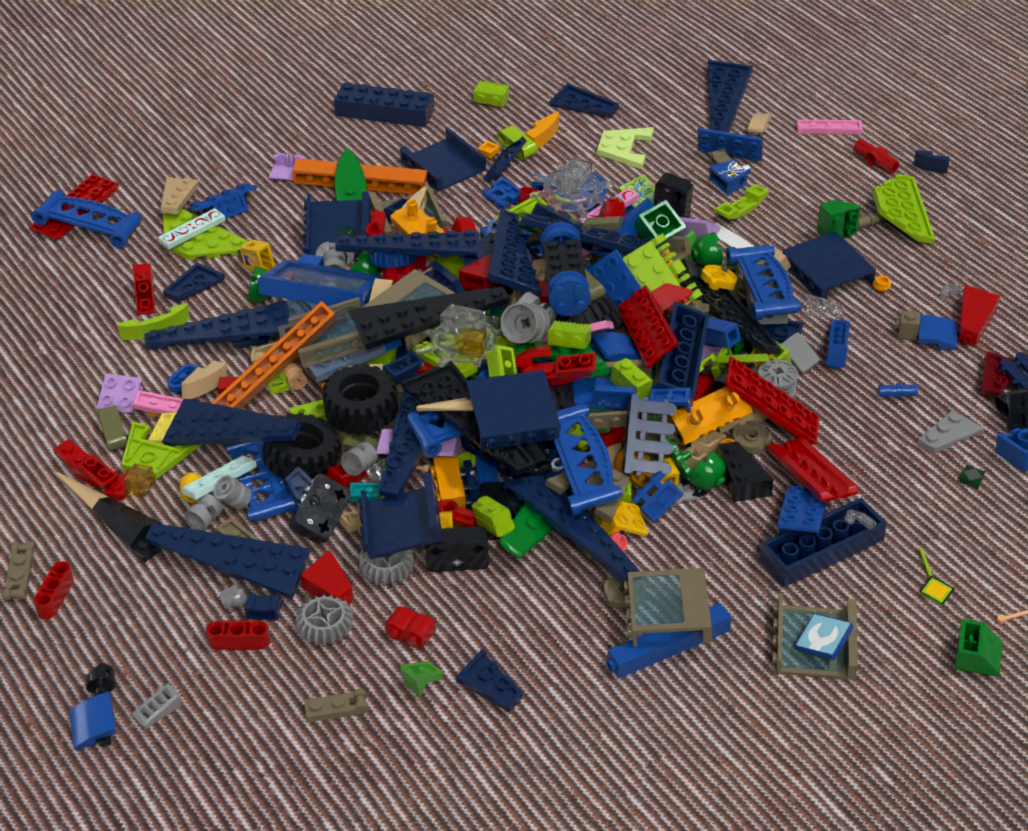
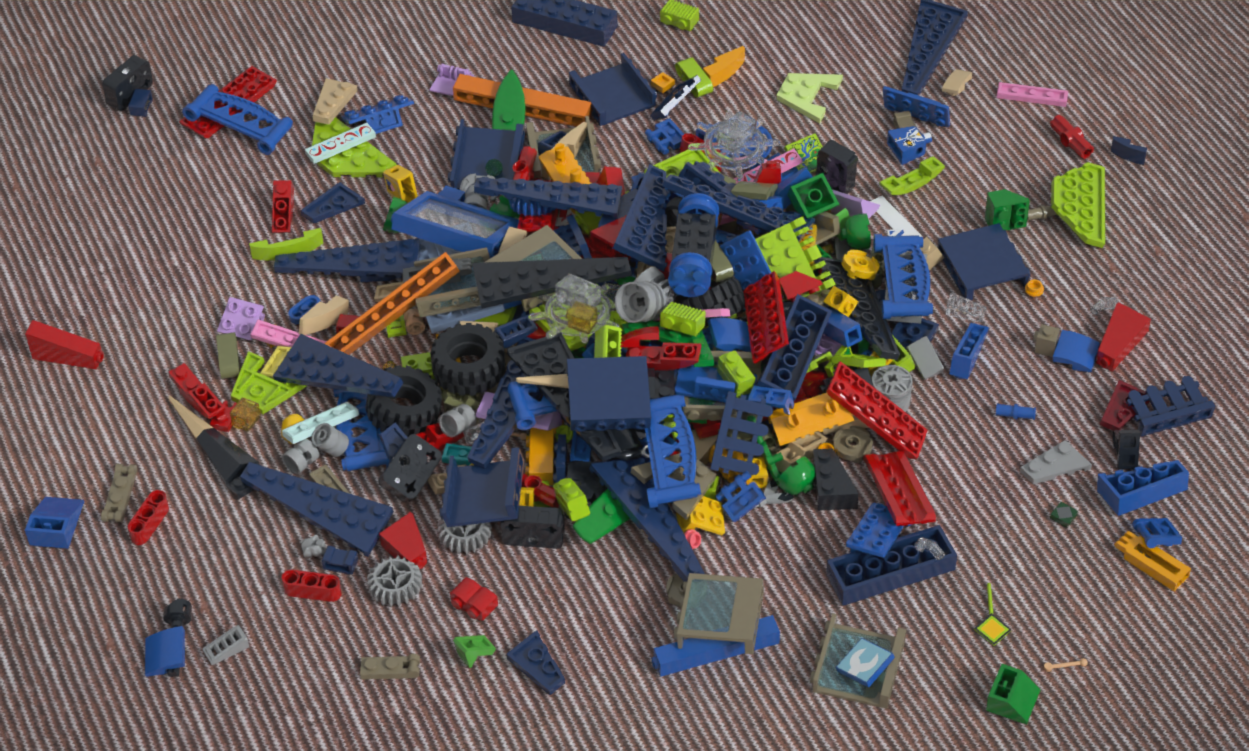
camera: 10 degrees right, 5 degrees up
dark blue wing [549,83,619,117] -> none
none -> yellow brick [823,286,858,317]

